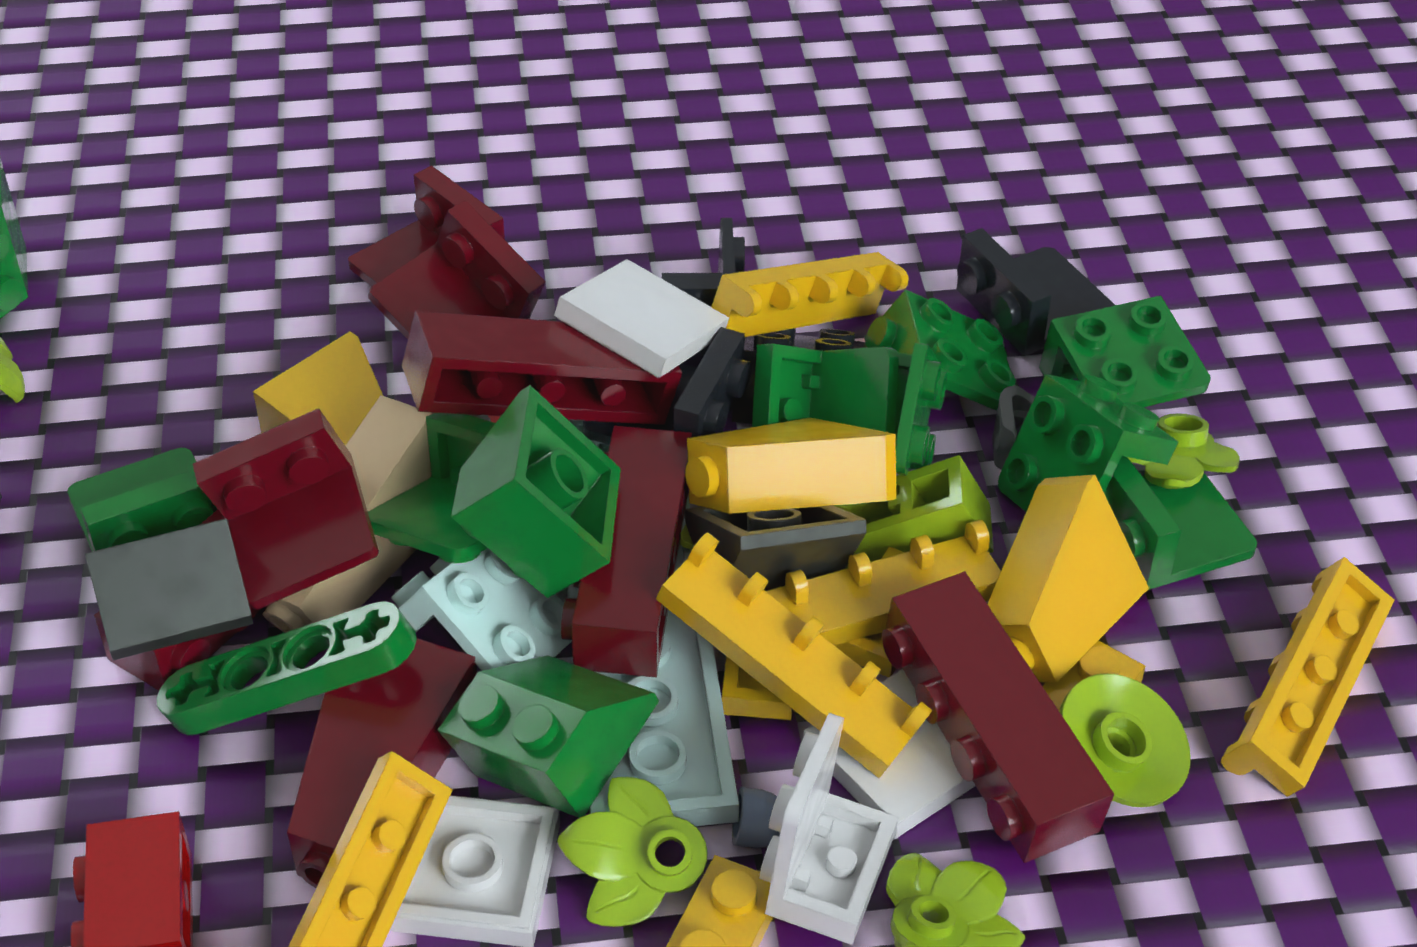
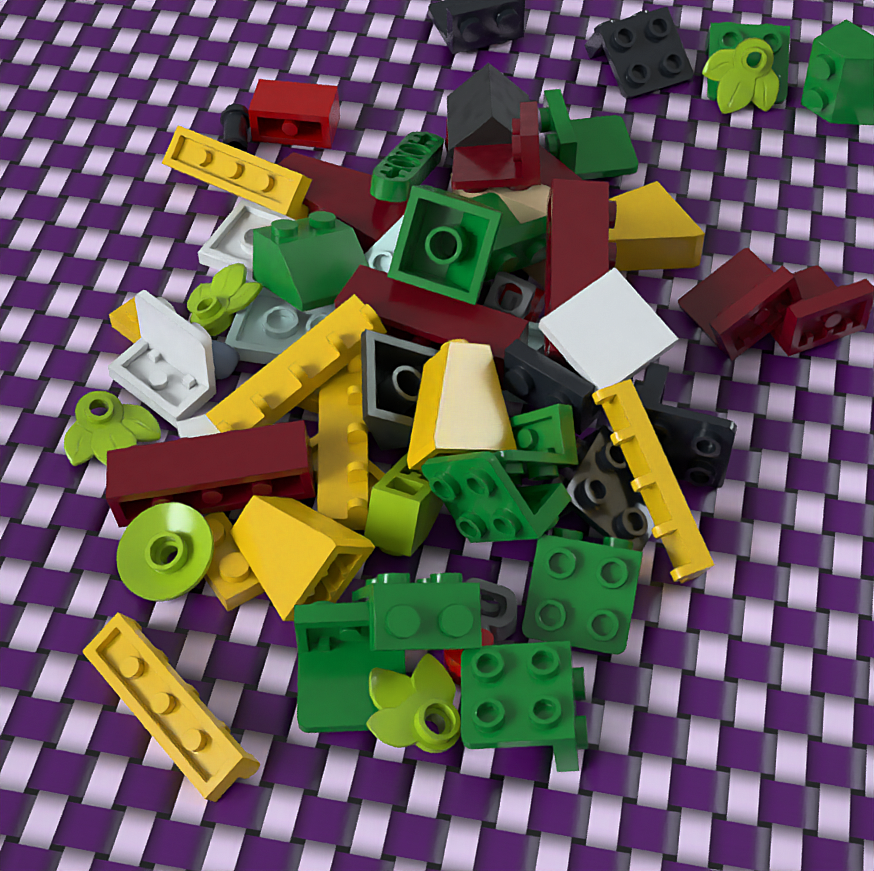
camera: 110 degrees right, 5 degrees up
black bracket [956,228,1115,356] -> none

